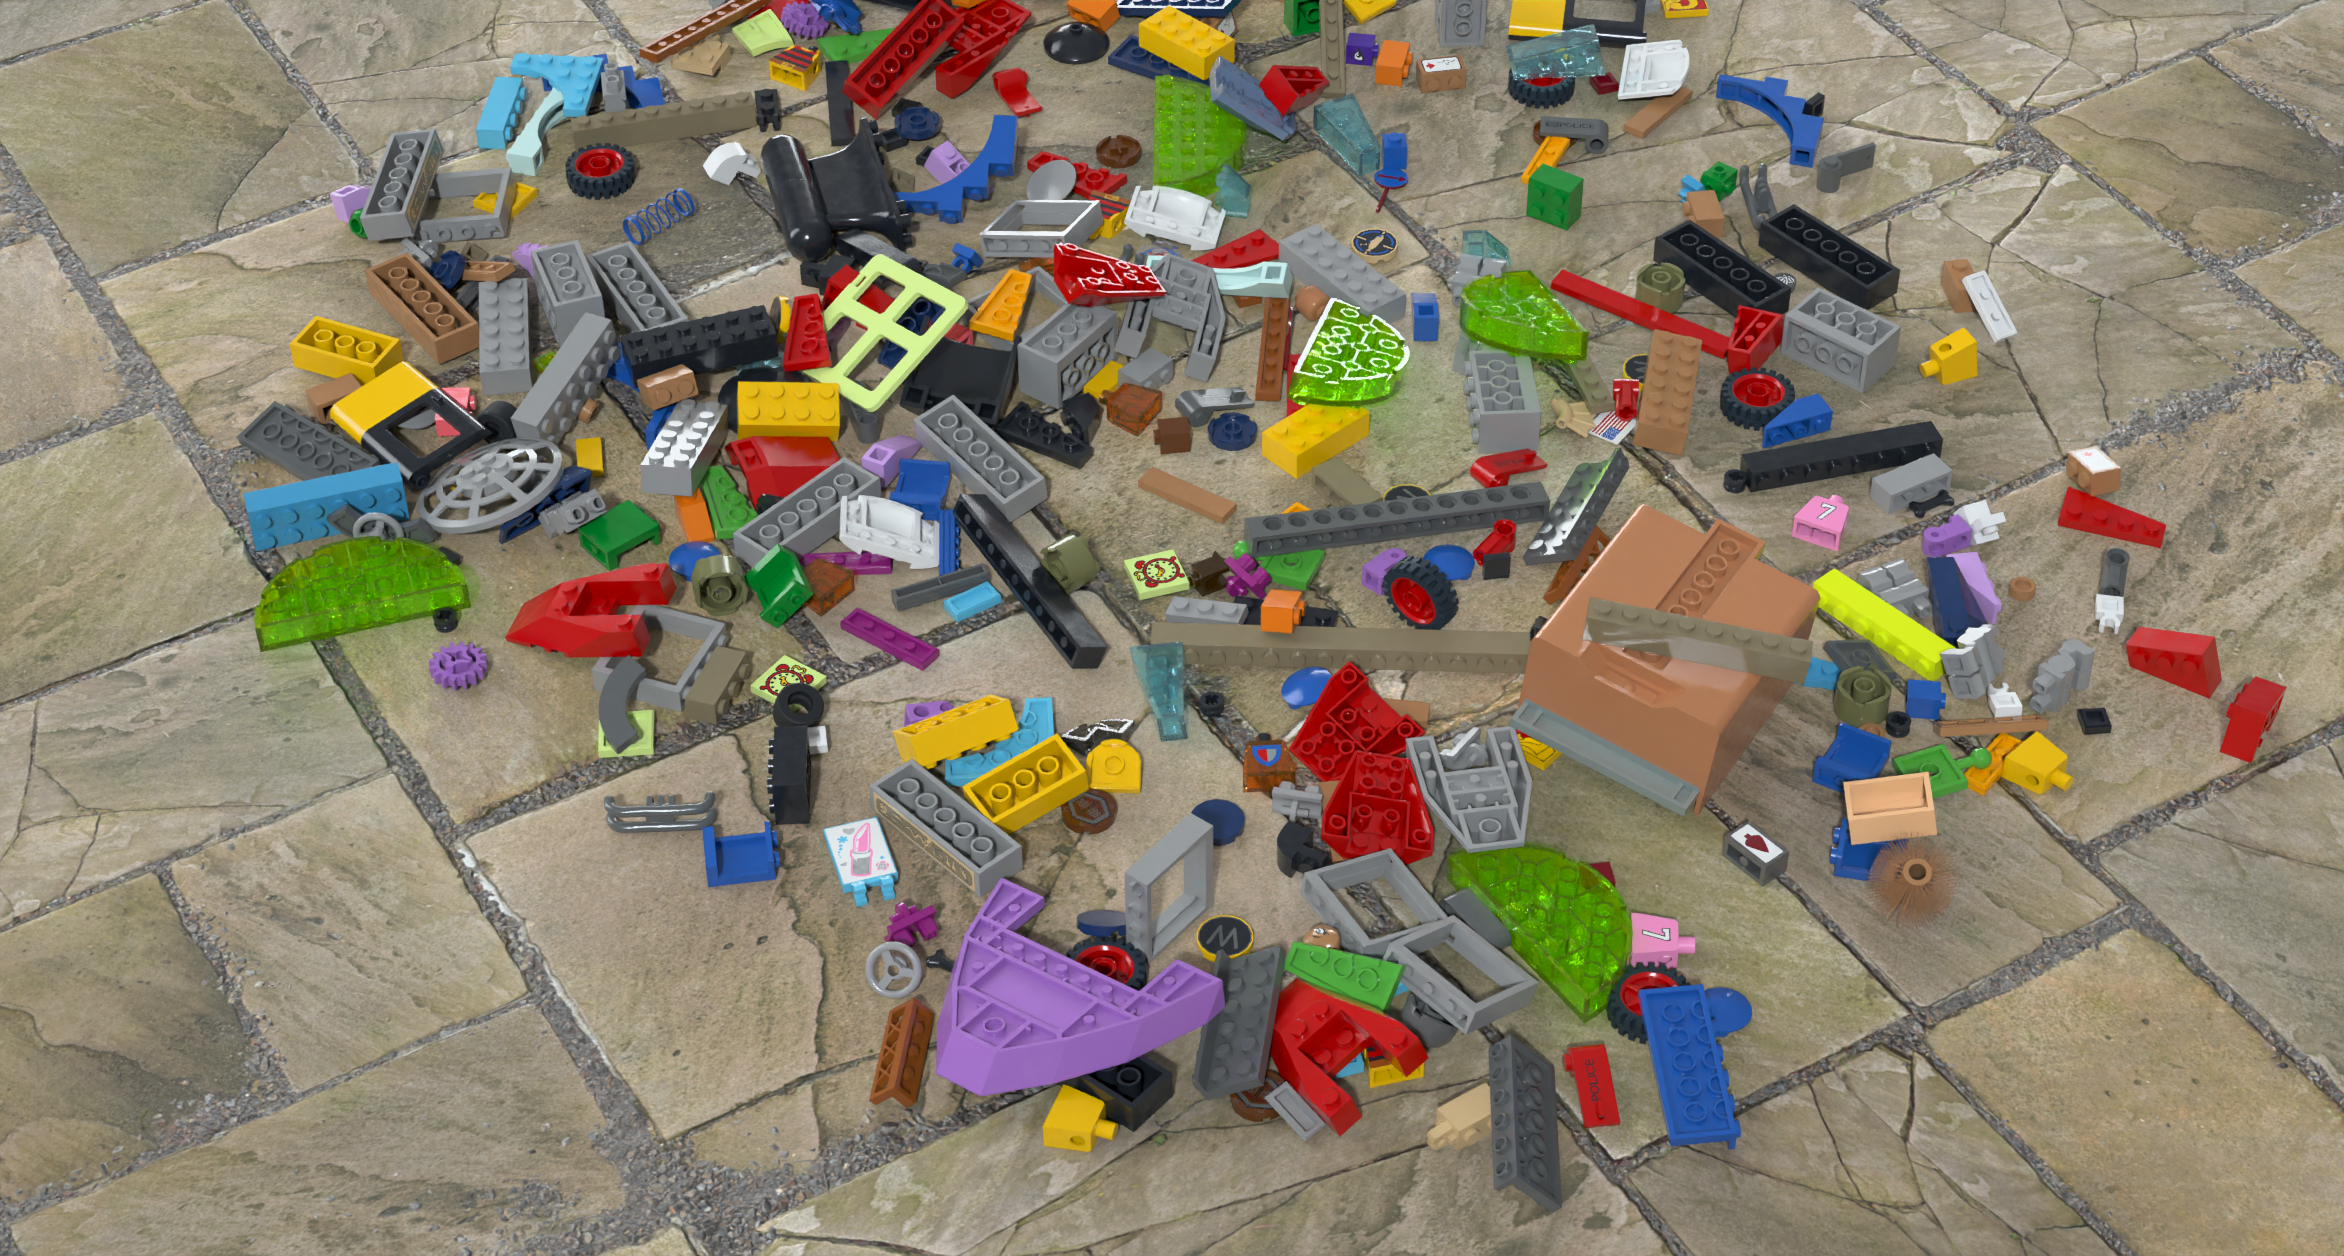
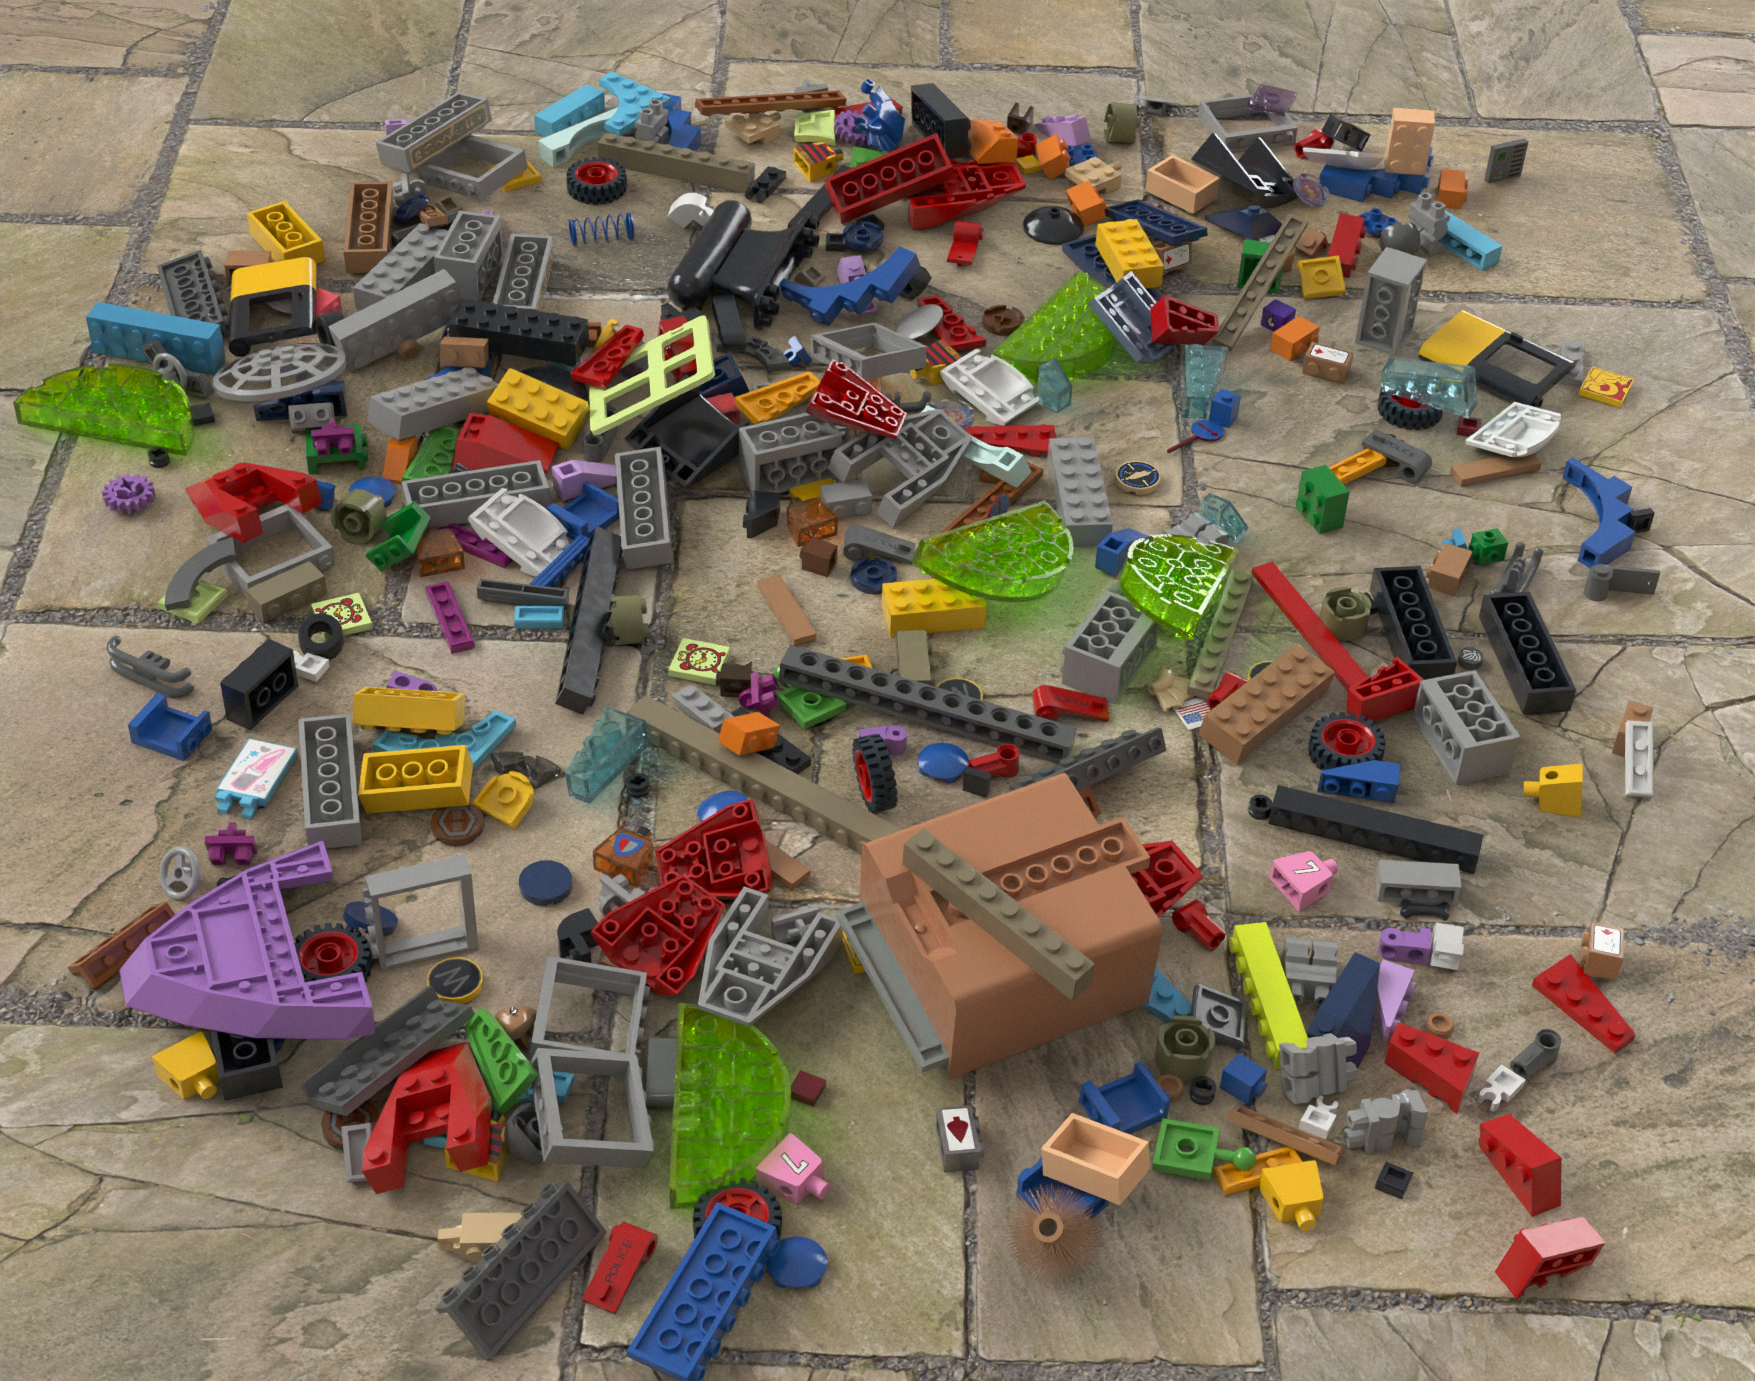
camera: 30 degrees right, 0 degrees up
yellow tile [576,437,604,477] -> none
black wing [994,401,1093,469] -> none
nougat head [1295,285,1331,321] -> none
none -> magenta hips [311,419,356,456]
none -> red wedge [1384,1022,1480,1114]

